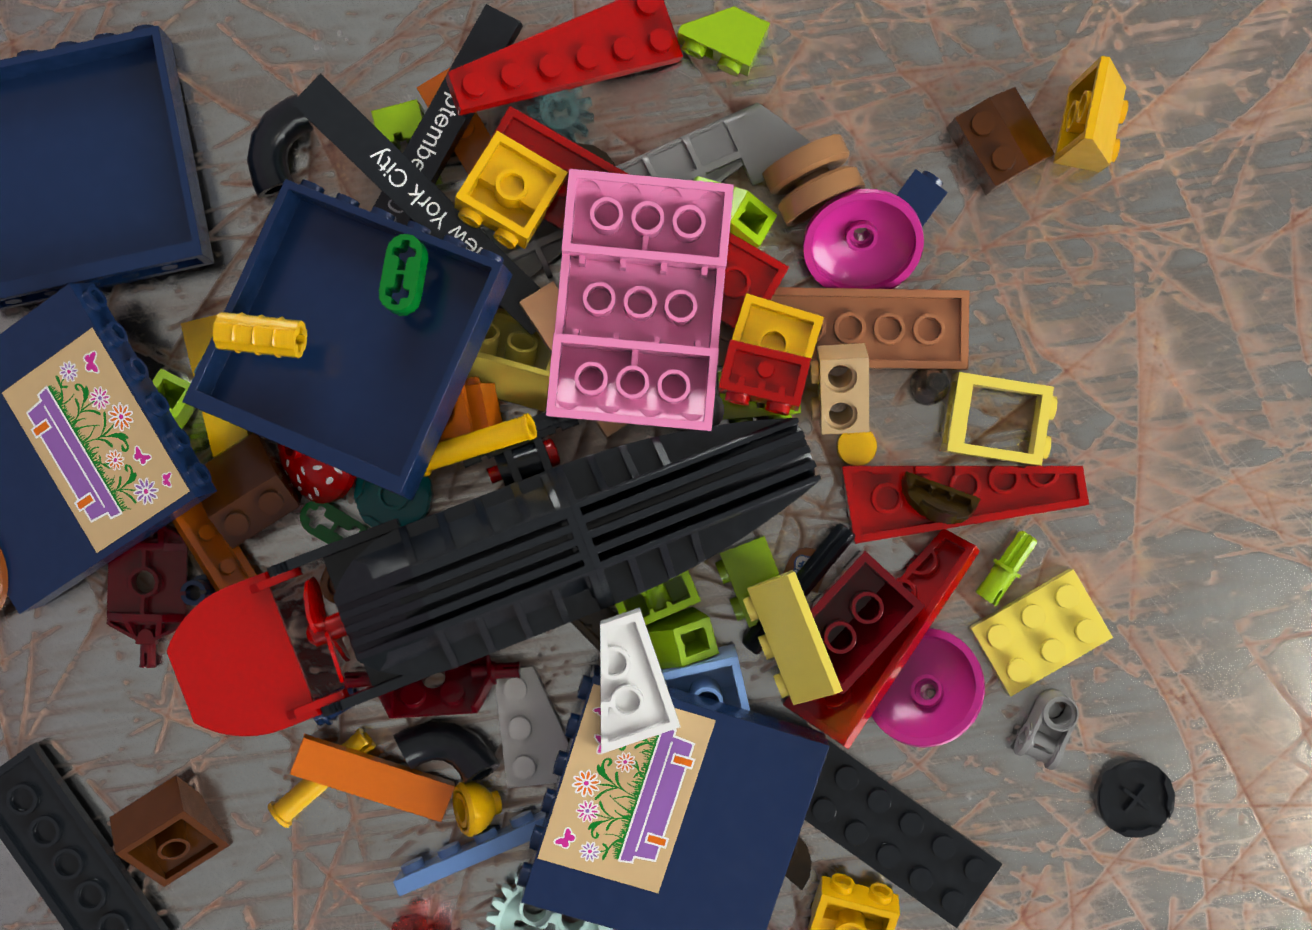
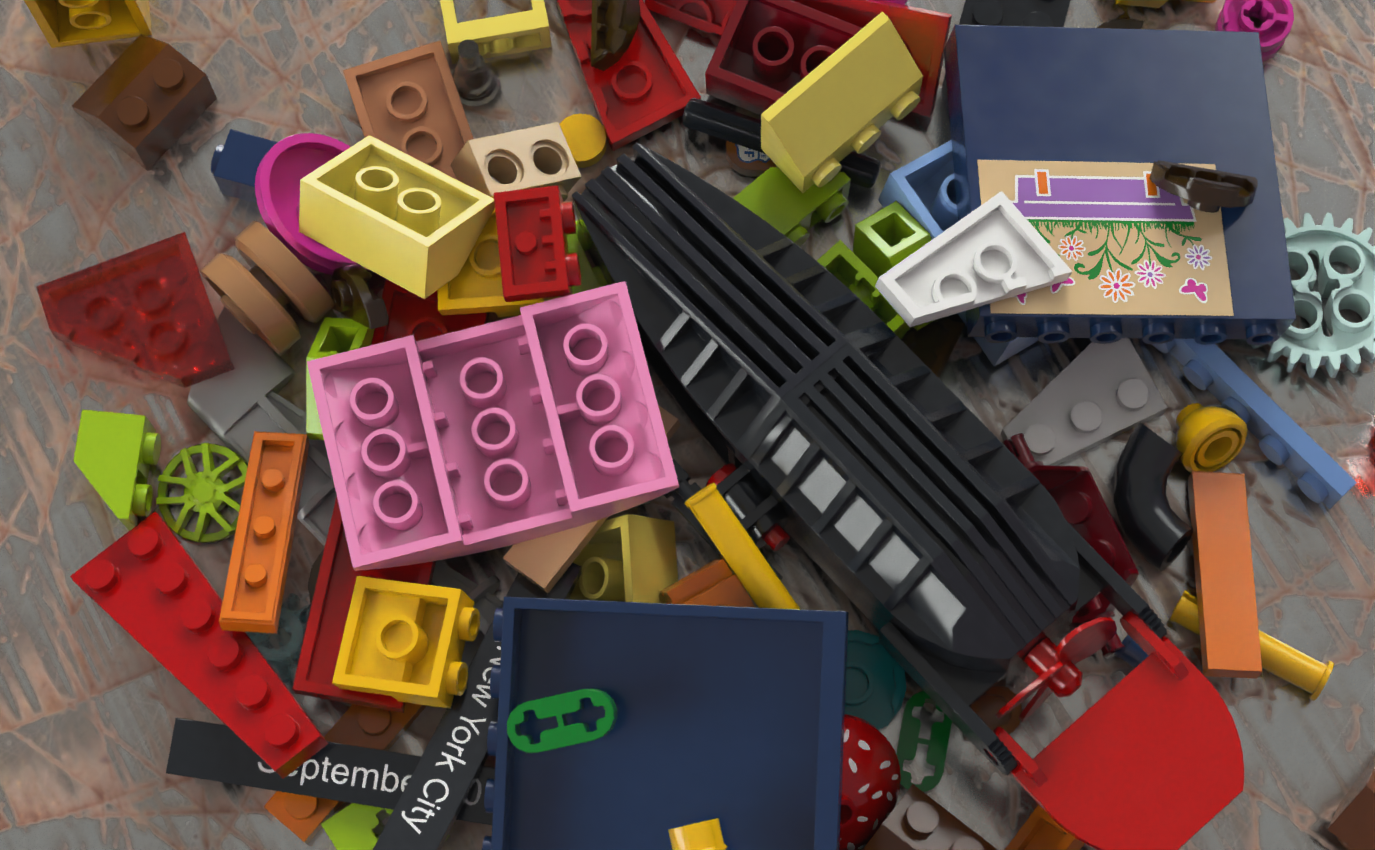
camera: 110 degrees left, 15 degrees down
none -> clear red plate [36,232,235,388]
none -> lime wheel [156,443,248,543]
none -> orange tile [219,431,310,634]
none -> light yellow slope [299,135,495,299]
none -> dark brown plate [331,264,389,329]
none -> dark brown plate [1149,160,1258,213]

